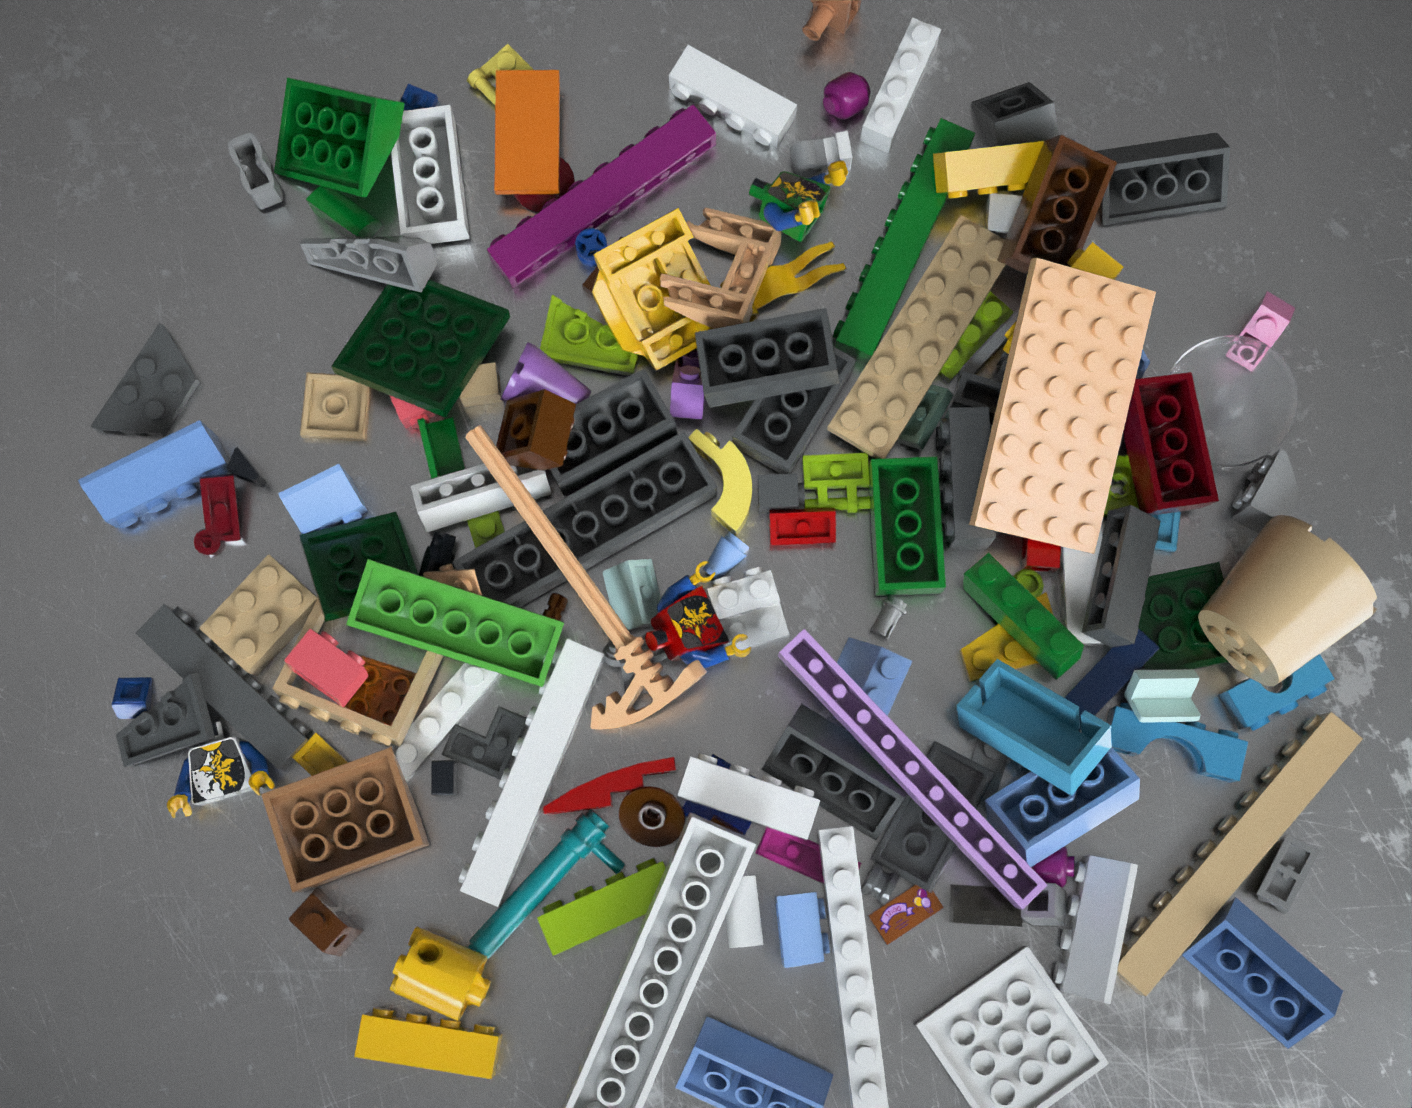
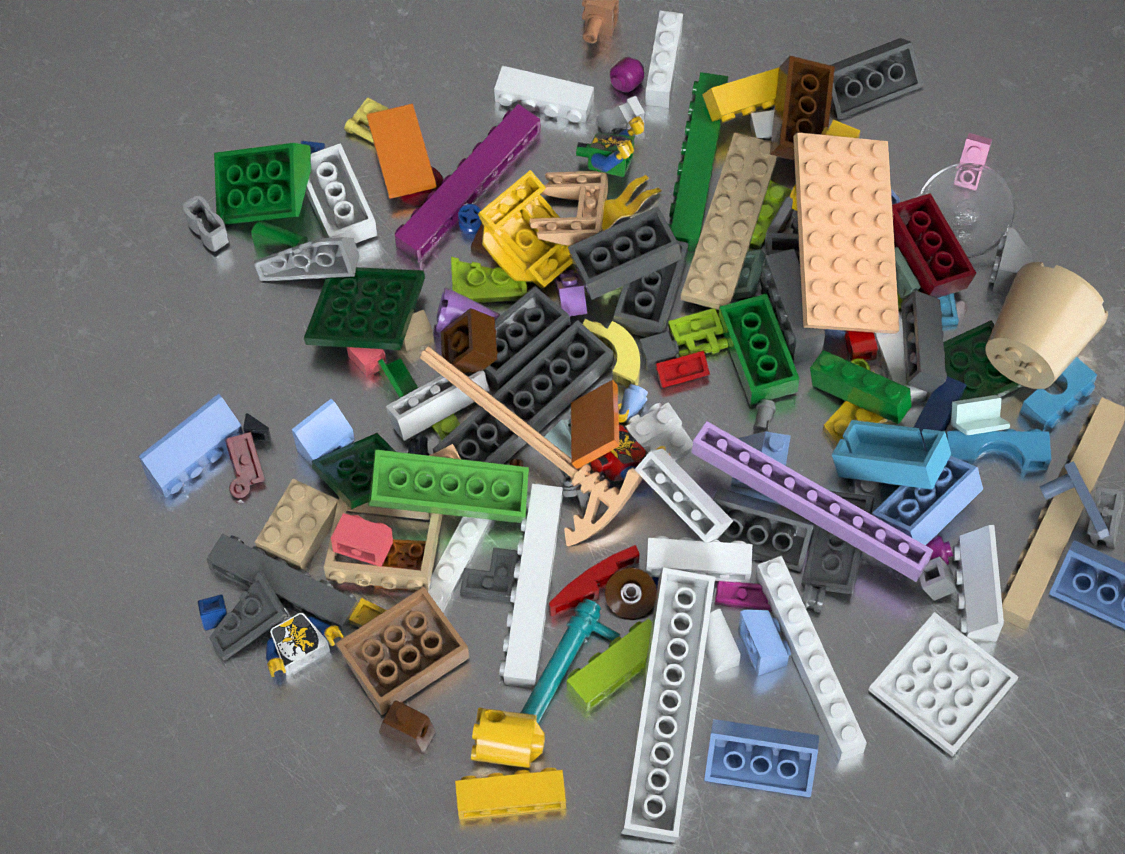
camera: 15 degrees left, 15 degrees down
dark grey wing [91,323,200,436] -> none
tan tile [300,372,372,442] -> none
black piece [431,760,458,796] -> none
dark orange tile [867,885,944,945] -> none
clear smoke hinge [949,884,1023,927] -> none
dark grey slope [972,82,1059,147] -> none
none -> orange tile [571,379,619,469]
none -> white brick [634,449,733,543]
none -> sand green plate [894,247,920,301]
none -> sand blue piece [1039,461,1110,539]

